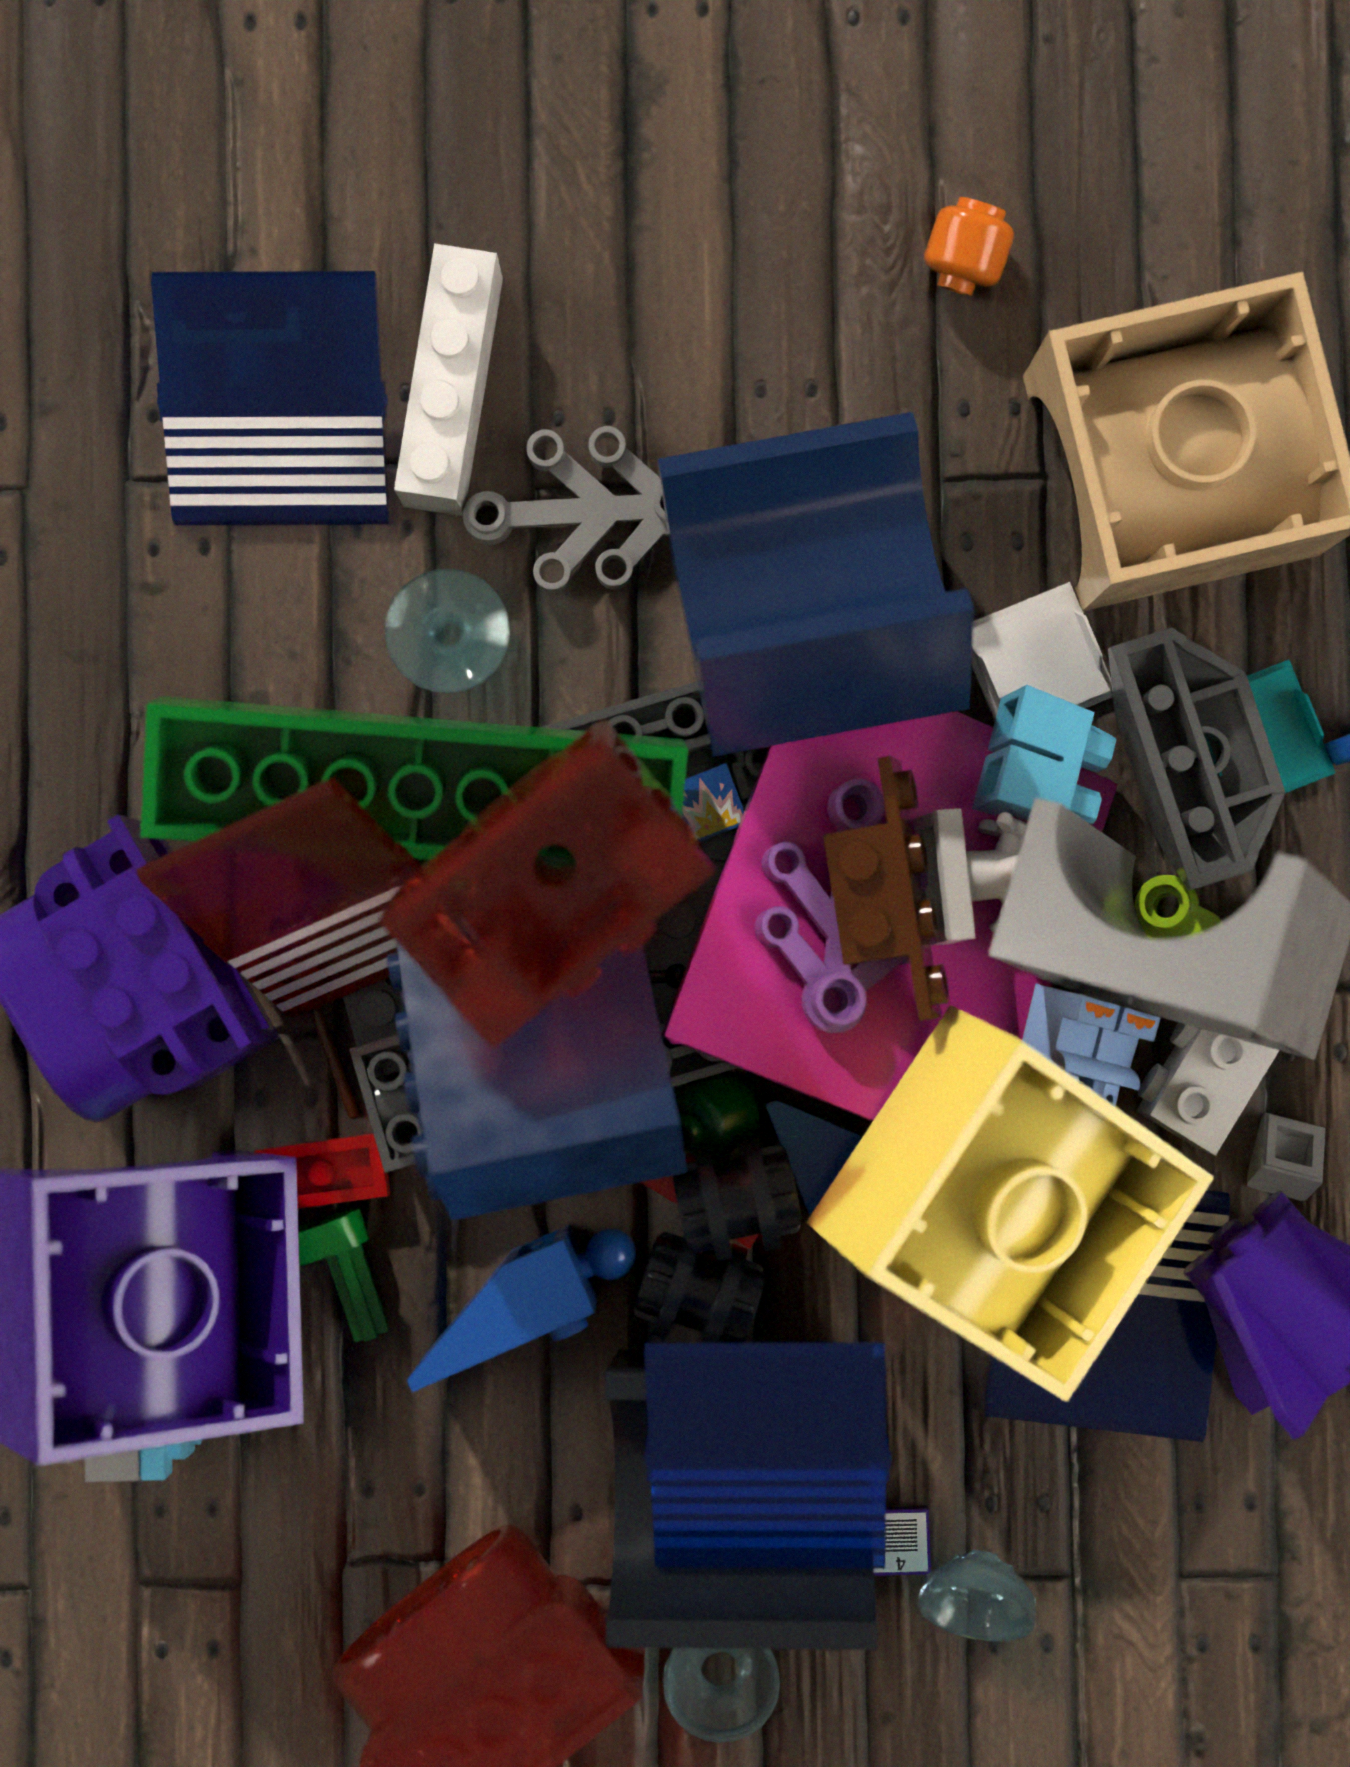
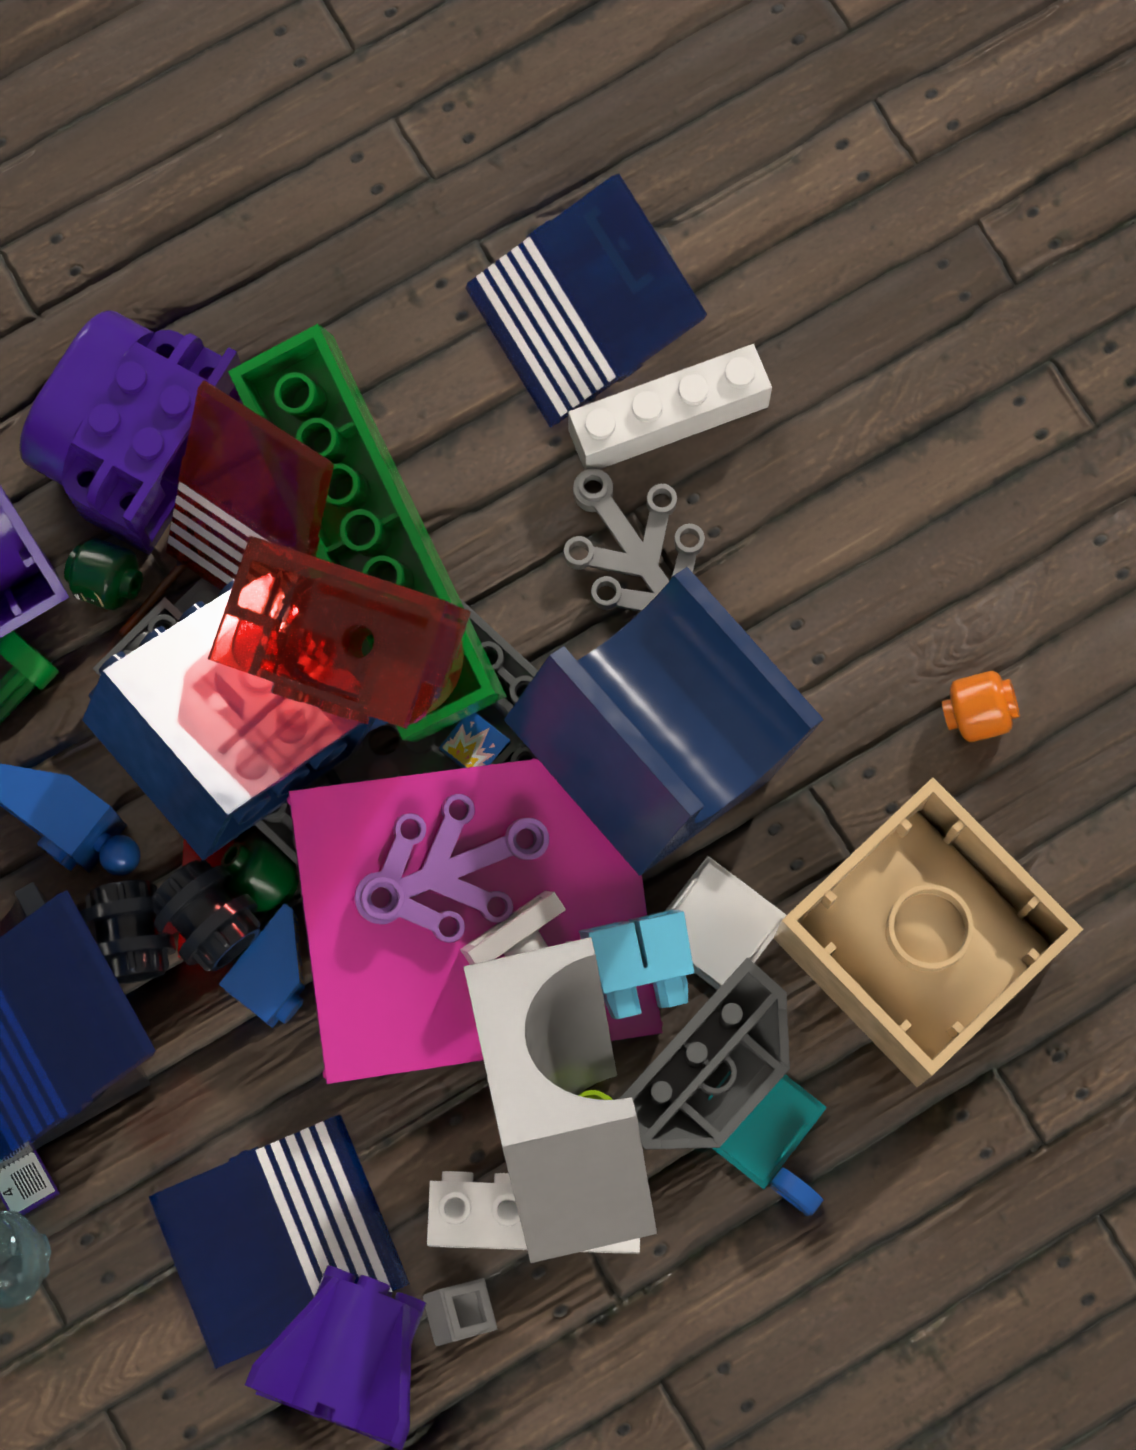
camera: 60 degrees right, 10 degrees down
red plate [254,1133,391,1208] -> none
clear light blue dish [385,569,510,693] -> none
light yellow piece [806,1005,1214,1402] -> none
reddish brown bracket [823,756,949,1021] -> none
light blue hips [1022,984,1161,1107] -> none
none -> dark green head [64,538,143,610]

